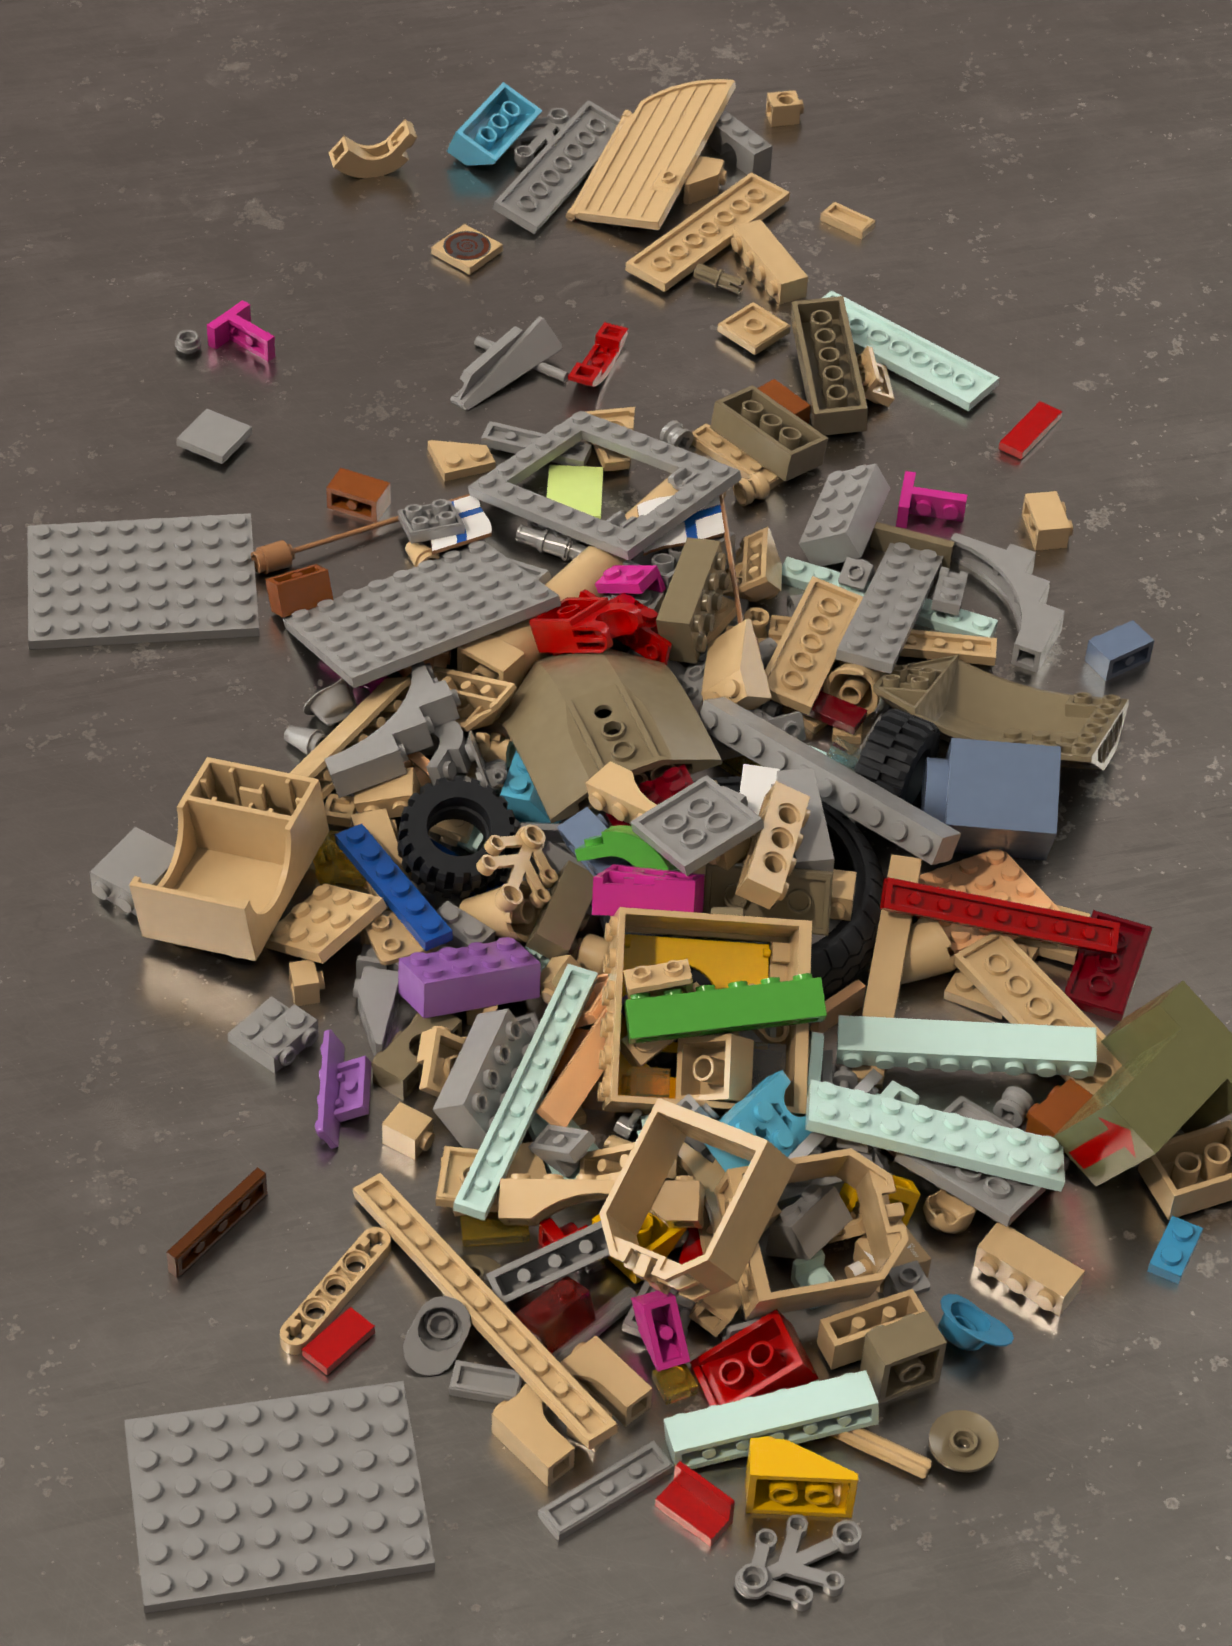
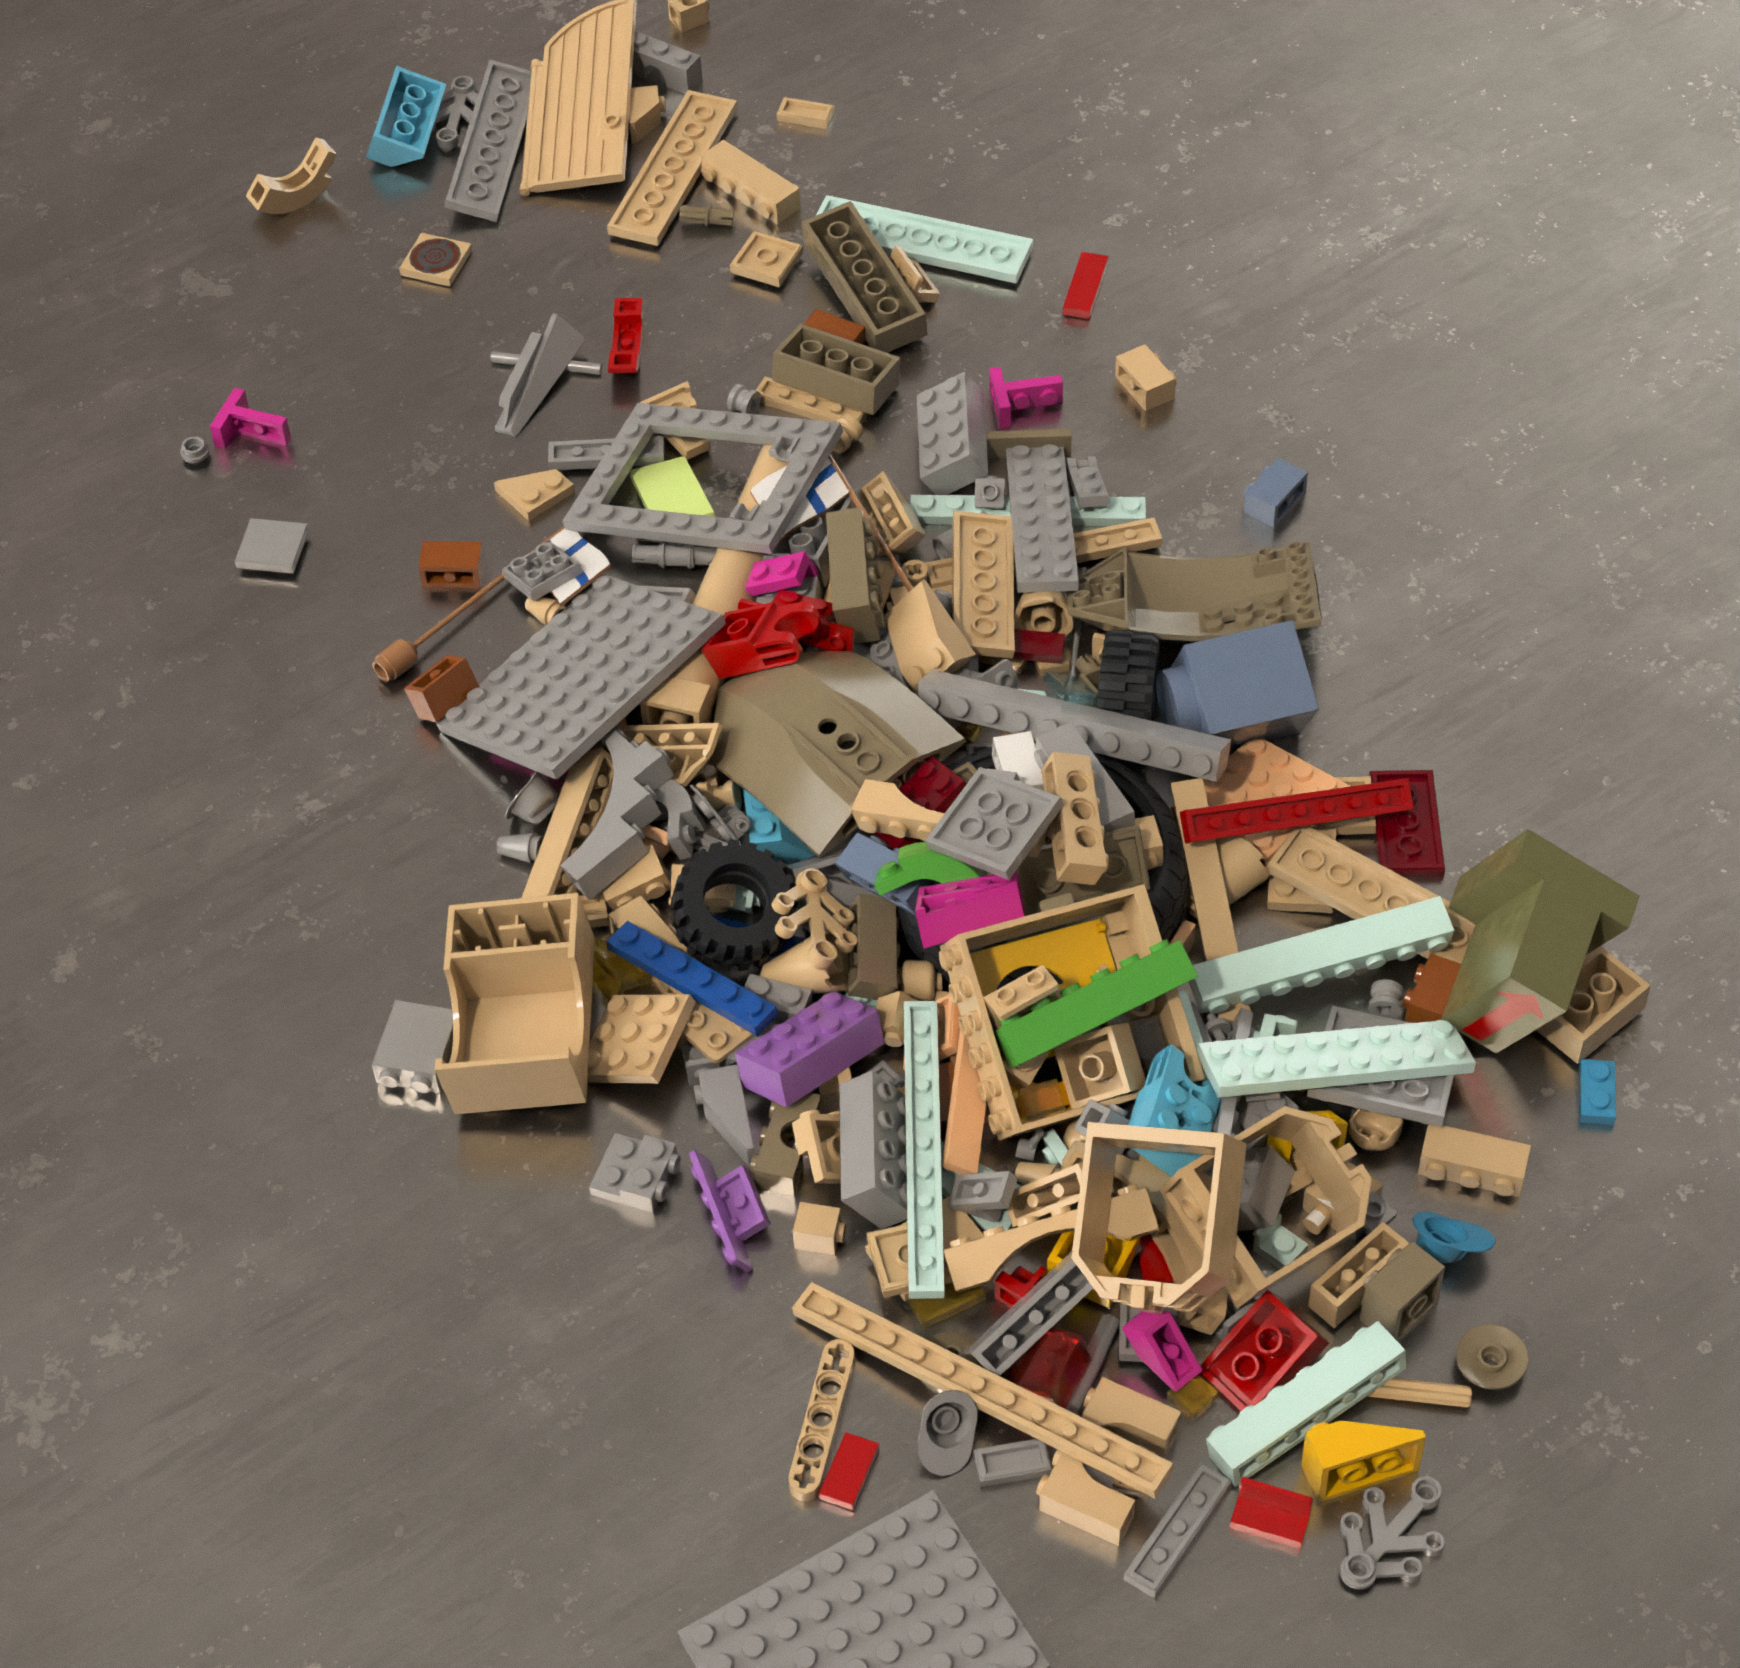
camera: 15 degrees left, 5 degrees up
light grey plate [28,513,260,650] -> none
reddish brown tile [166,1167,268,1278] -> none
tan plate [289,960,325,1006] -> none
light grey arch [950,533,1065,673] -> none

